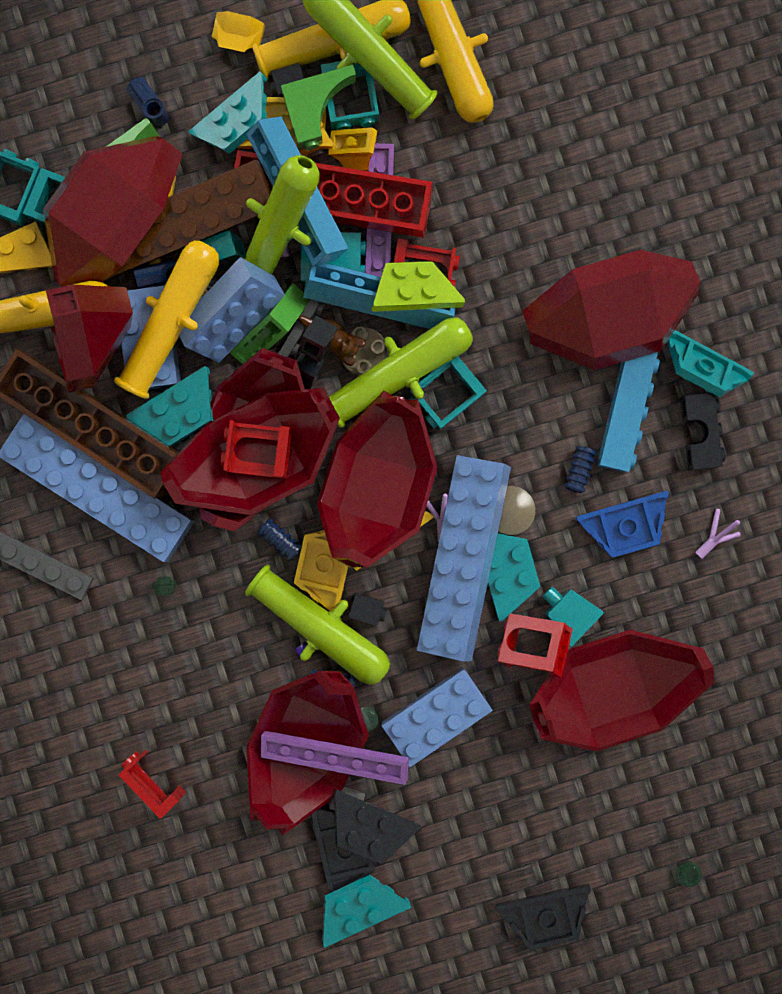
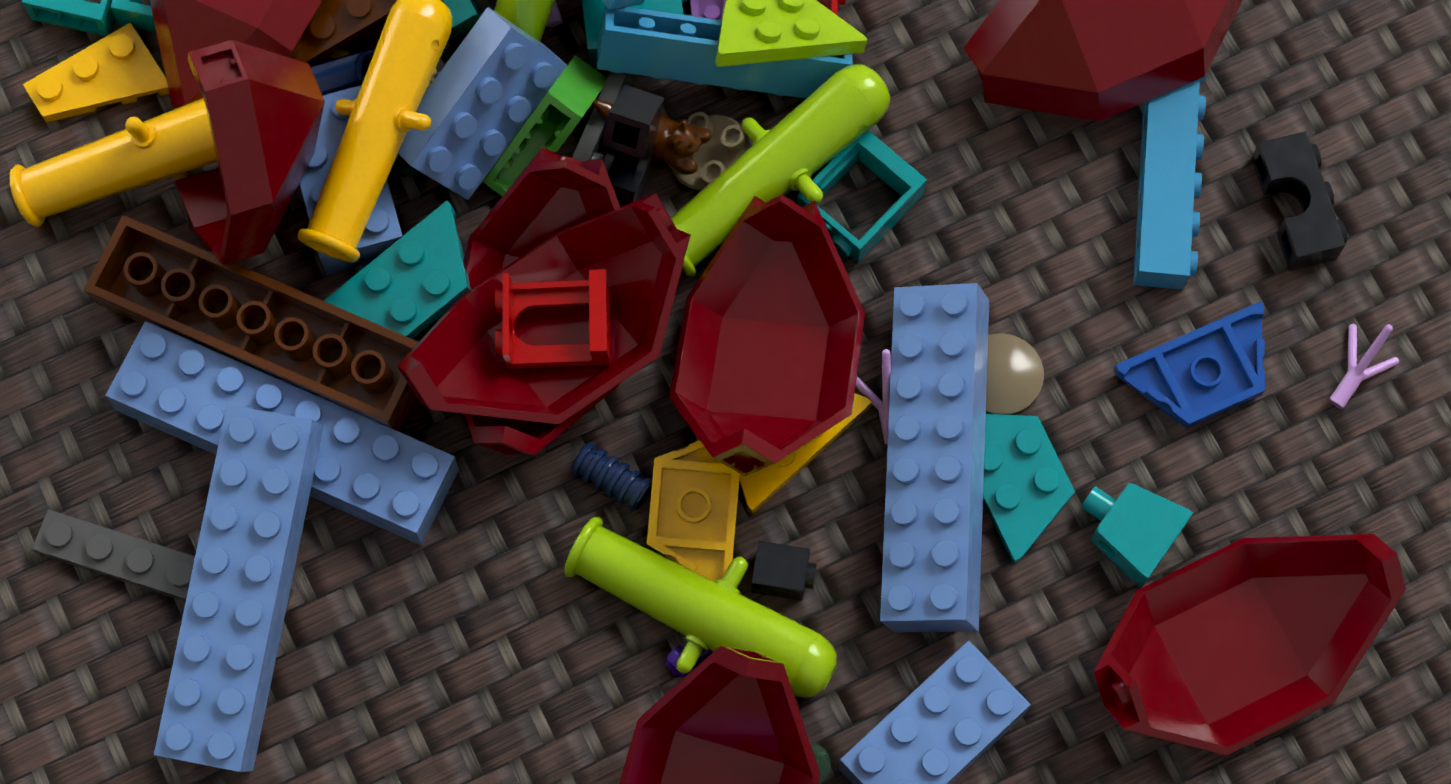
camera: 10 degrees left, 15 degrees down
clear green plate [152,576,177,595] -> none
panel [498,614,573,677] -> none
dark blue piece [564,446,597,493] -> none
teal wing [667,330,754,397] -> none
none -> medium blue brick [154,404,324,772]

